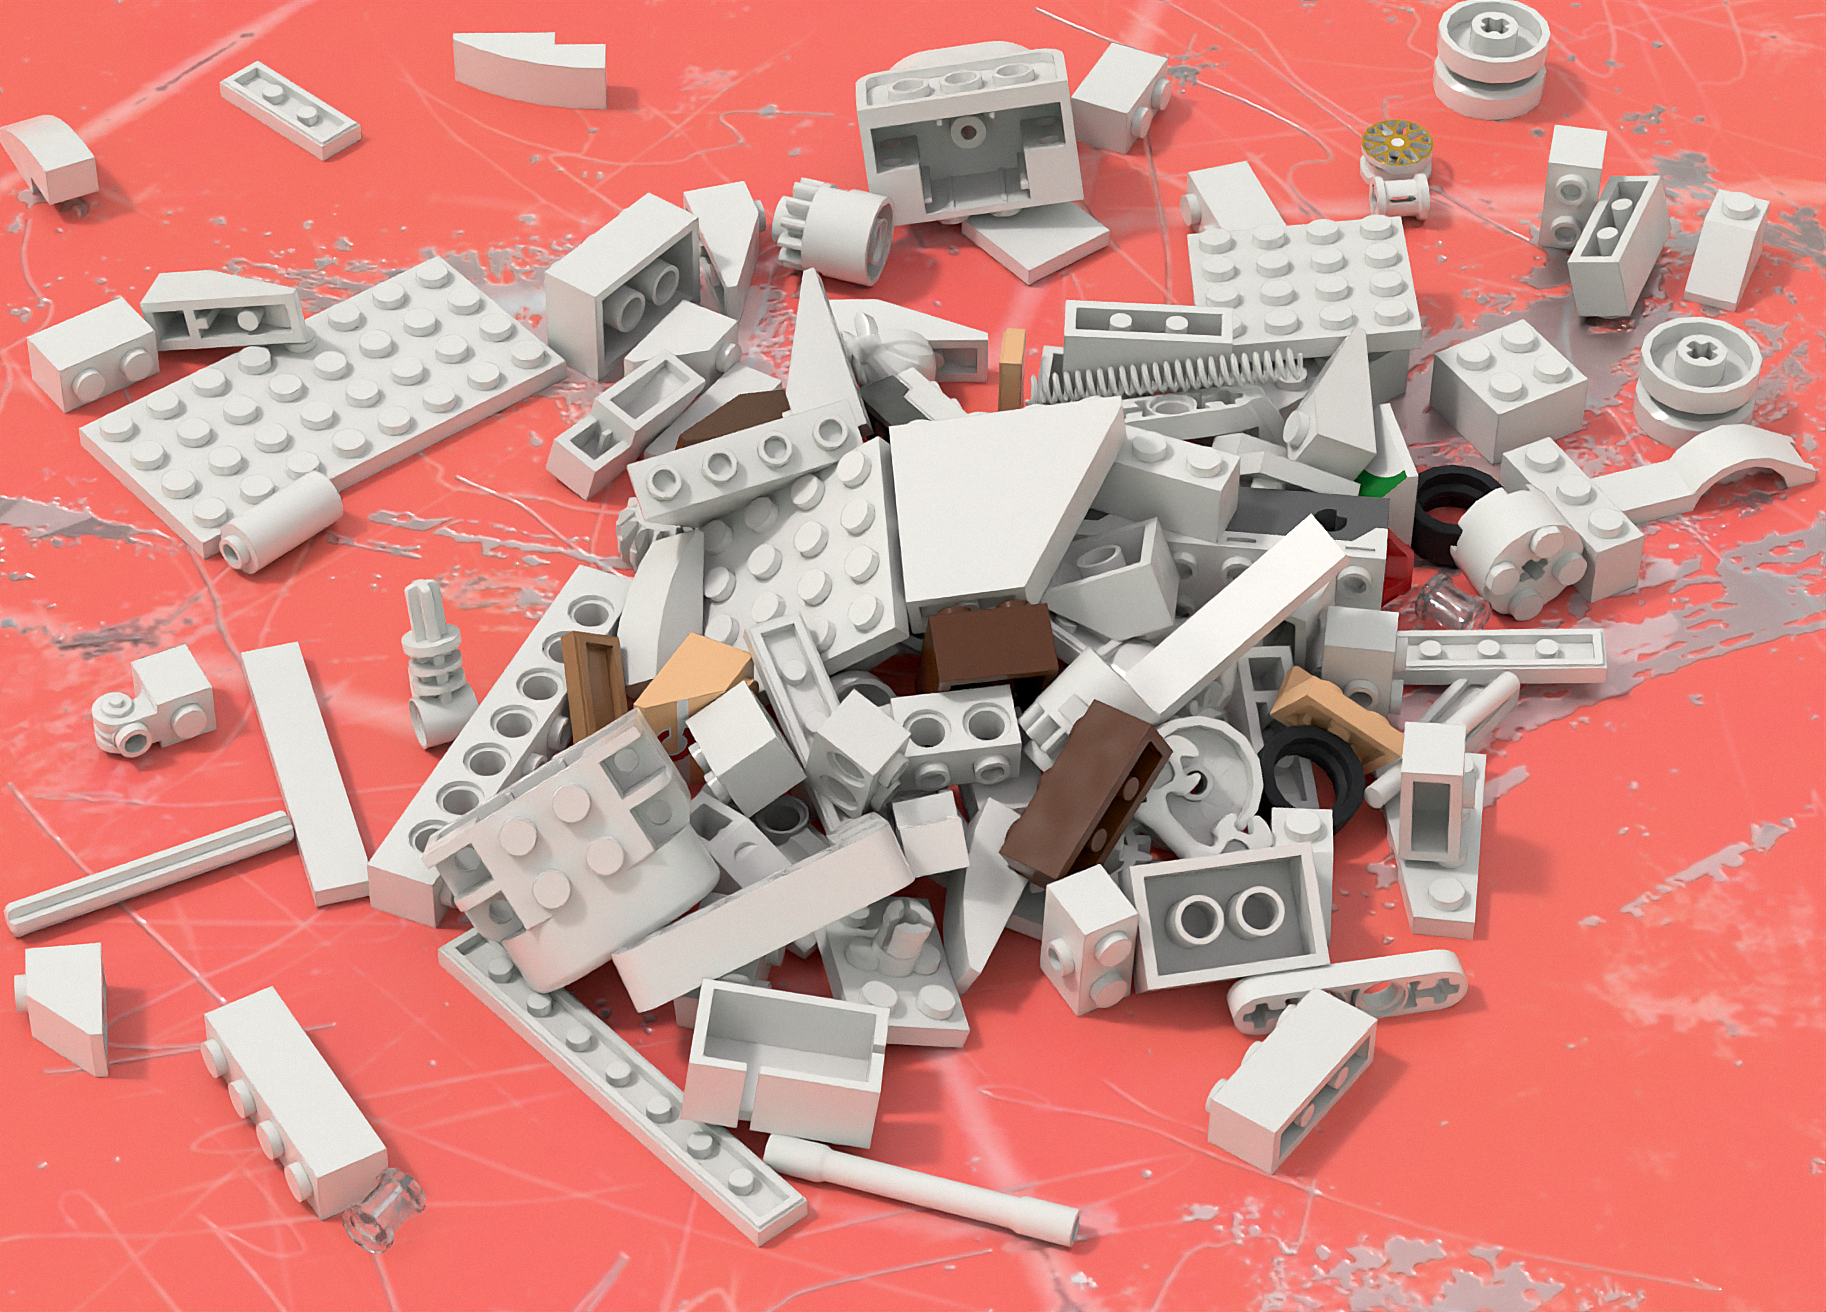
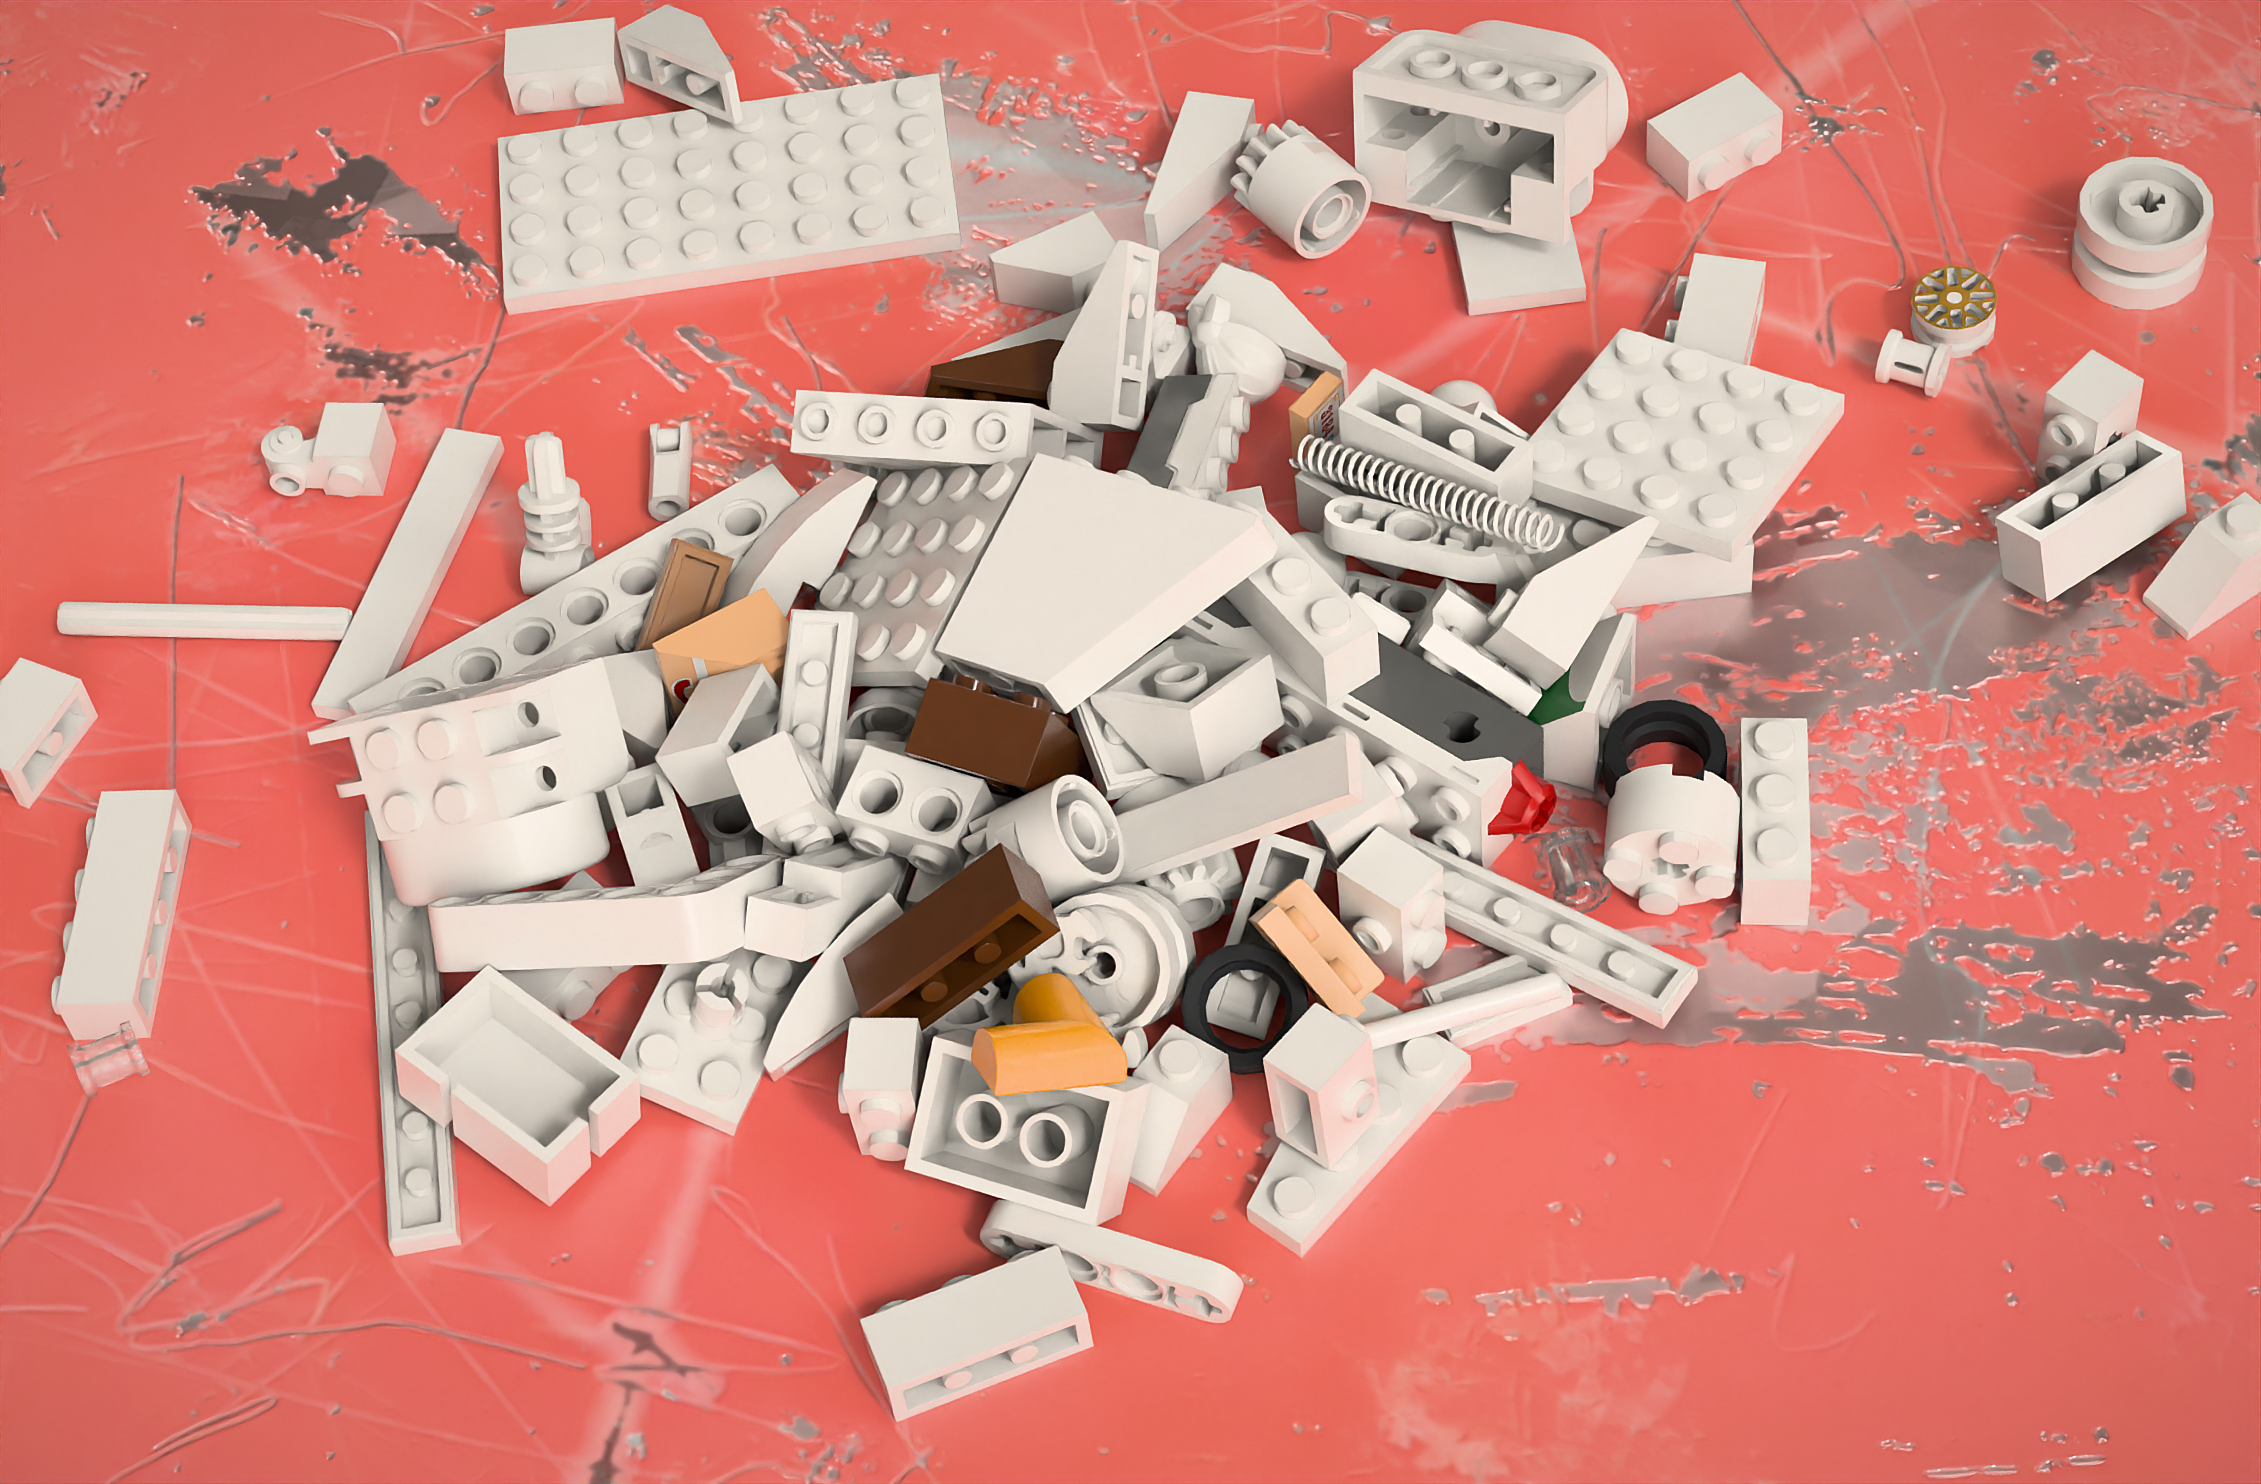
camera: 40 degrees right, 10 degrees up
white brick [219,471,344,574] -> none
white brick [544,192,701,382] -> none
white slope [545,348,706,501] -> none
white piece [763,1133,1081,1247] -> none
white brick [1429,319,1588,465] -> none
white piece [1590,424,1816,525] -> none
white wheel [1633,317,1762,449] -> none
none -> white bar [648,421,693,521]
none -> light orange brick [971,973,1128,1096]

